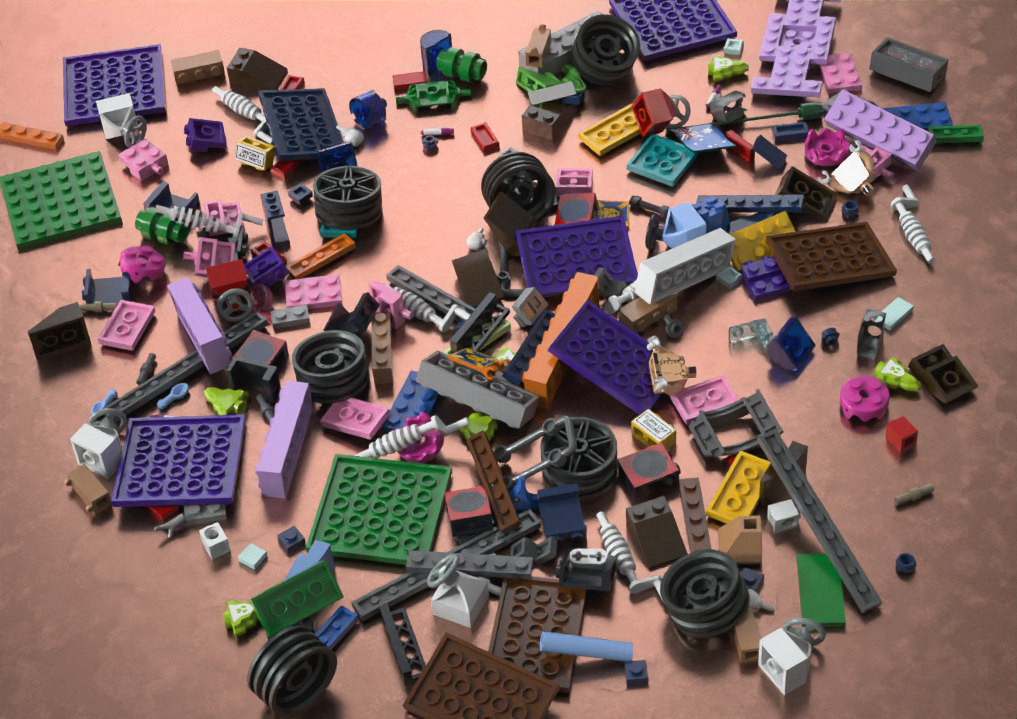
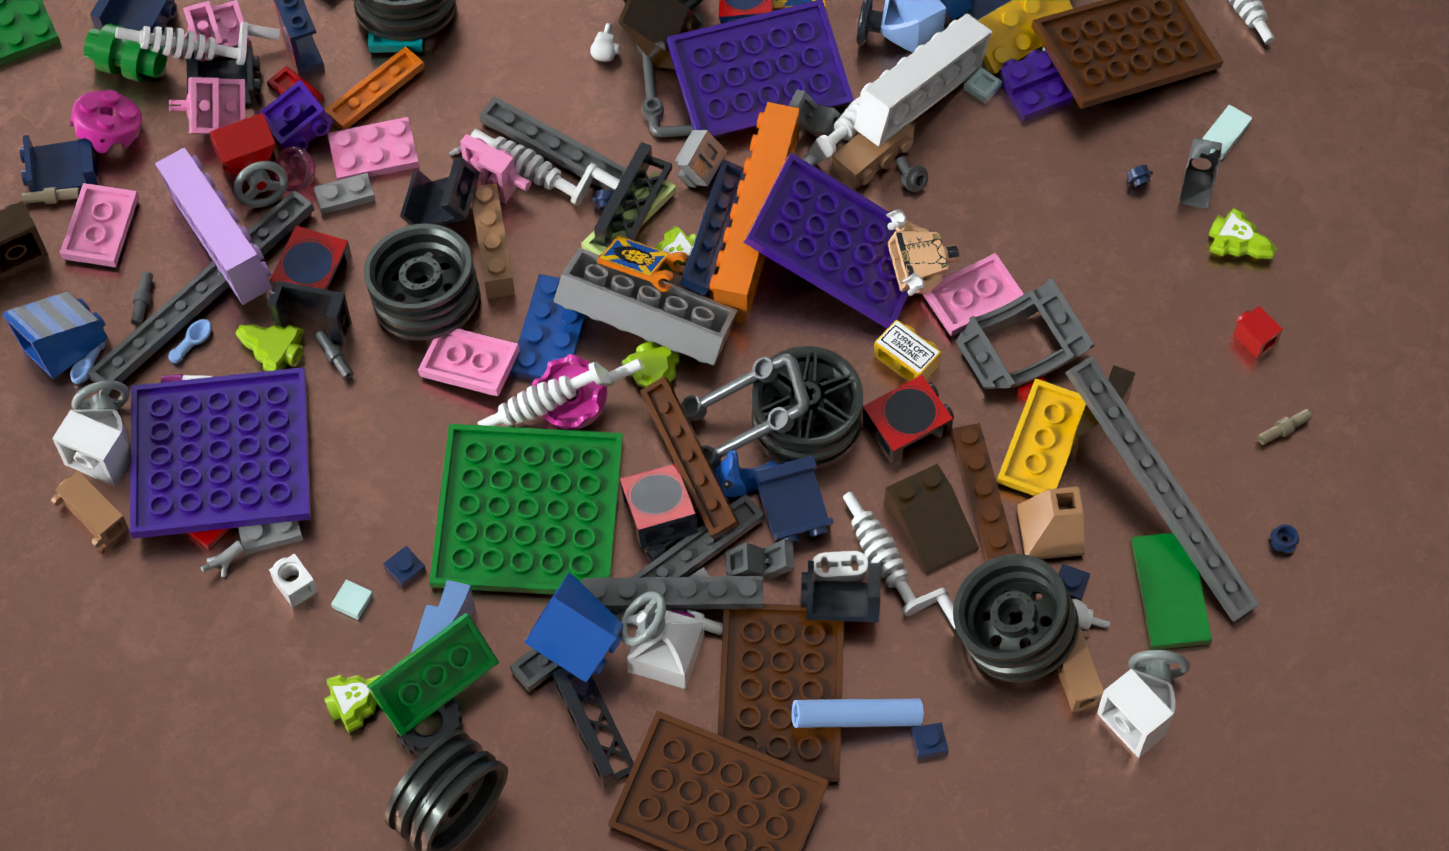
camera: 10 degrees left, 15 degrees up
lavender brick [255,381,313,499] -> none
blue plate [315,605,359,650] -> none
dark brown slope [451,249,505,309] -> none
clear light blue bracket [729,318,773,349] -> none
clear blue brick [767,316,816,370] -> none
white brick [767,499,801,534] -> none
dark pink plate [839,376,890,422] -> none
dark brown slope [908,344,978,403] -> none
none -> blue slope [2,292,108,379]
none -> blue slope [524,572,624,682]

